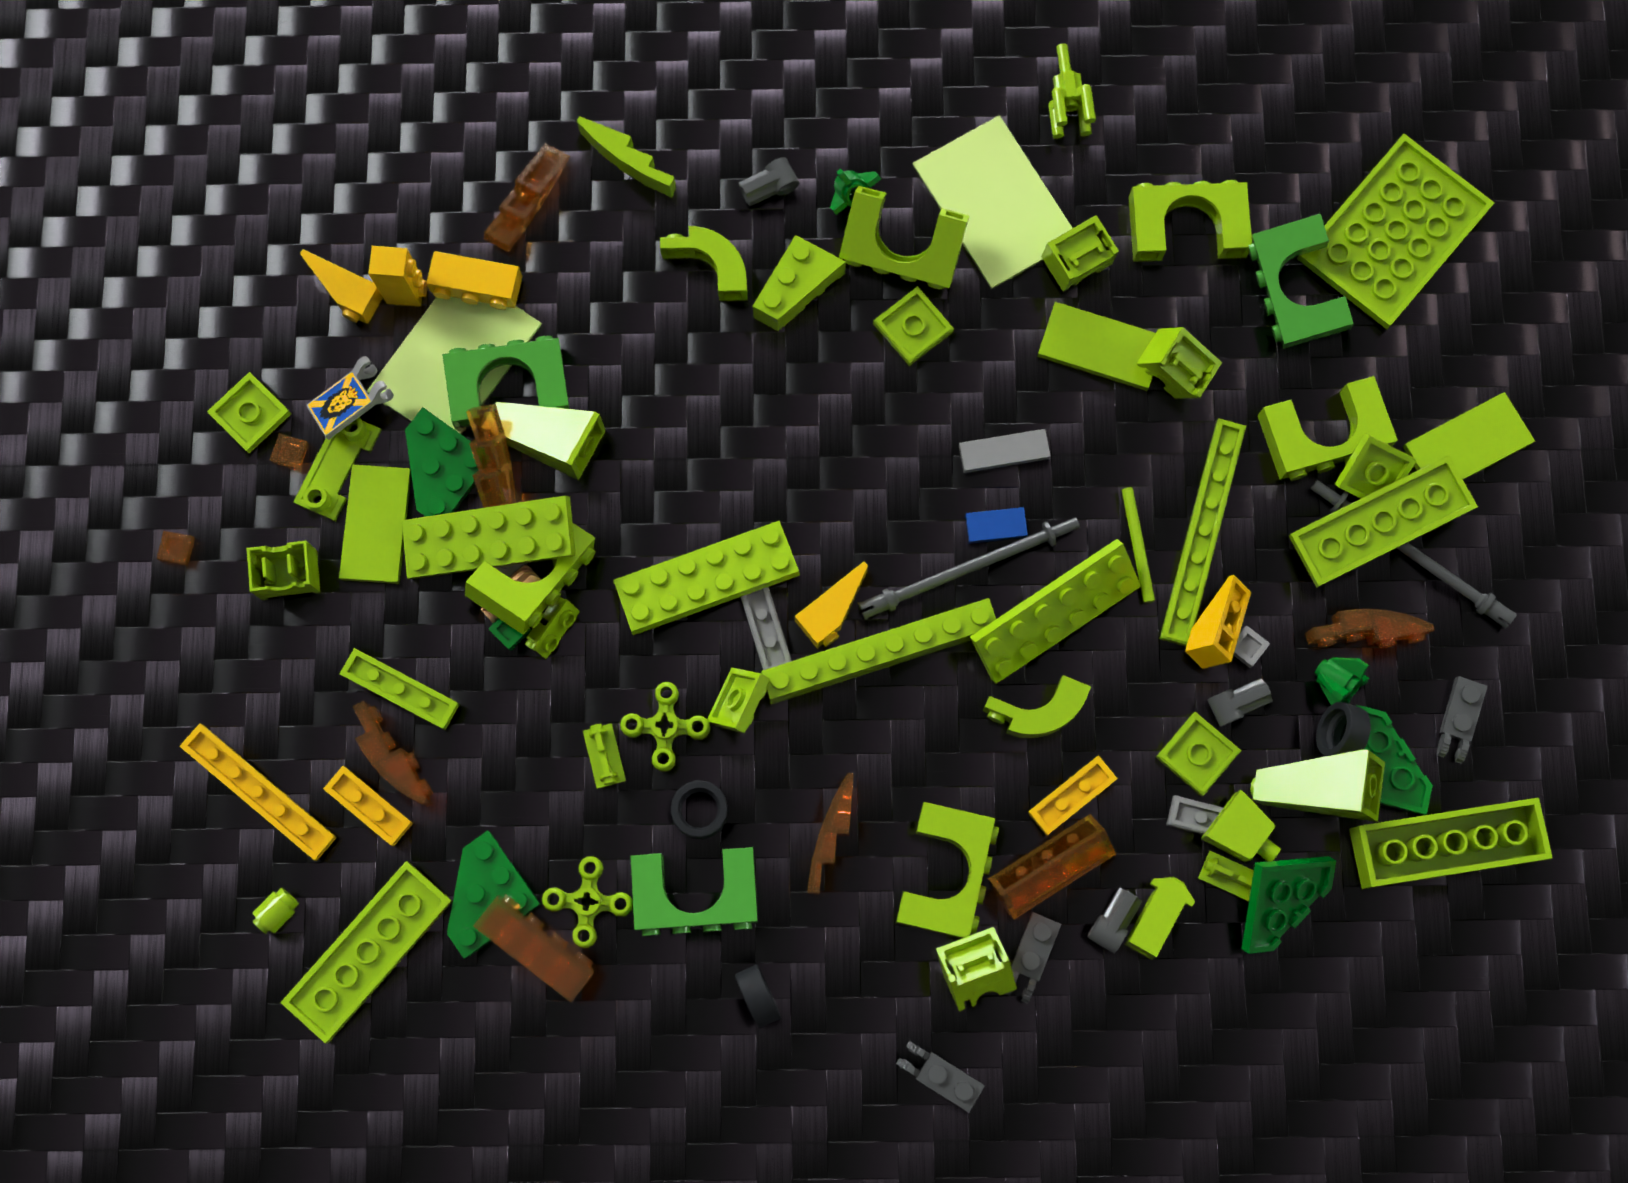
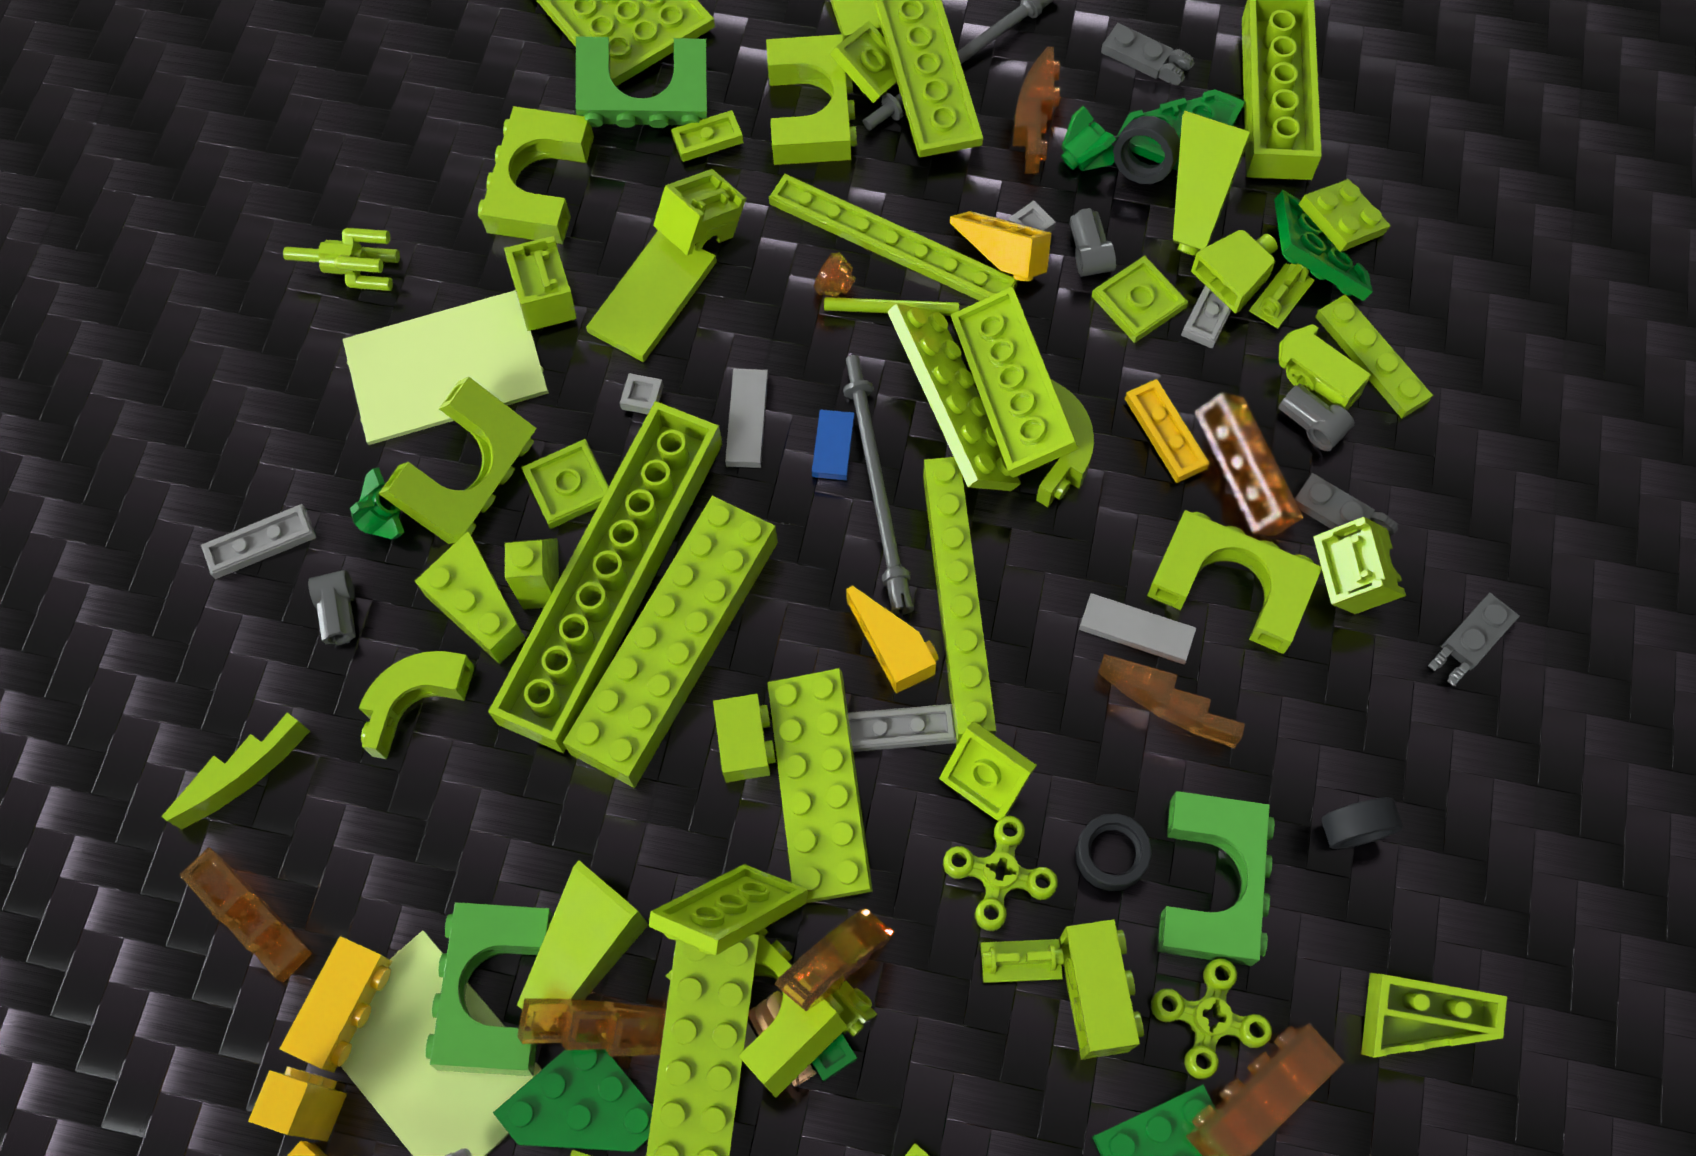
camera: 75 degrees left, 10 degrees down
none -> light grey tile [201,504,317,579]
none -> lime brick [488,401,723,753]
none -> lime slope [505,538,559,609]
none -> lime brick [563,496,778,788]
none -> light grey plate [620,373,664,415]
none -> lime plate [649,864,808,955]
none -> lime plate [671,110,744,162]
none -> lime brick [713,694,776,783]
none -> clear orange slope [775,908,894,1011]
none -> clear orange cone [813,252,856,297]
none -> lime plate [950,286,1079,478]
none -> lime brick [1059,919,1144,1060]
none -> light grey tile [1079,593,1196,664]
none -> lime plate [1298,179,1391,252]
none -> lime plate [1316,294,1433,418]
none -> lime wedge [1361,973,1507,1058]

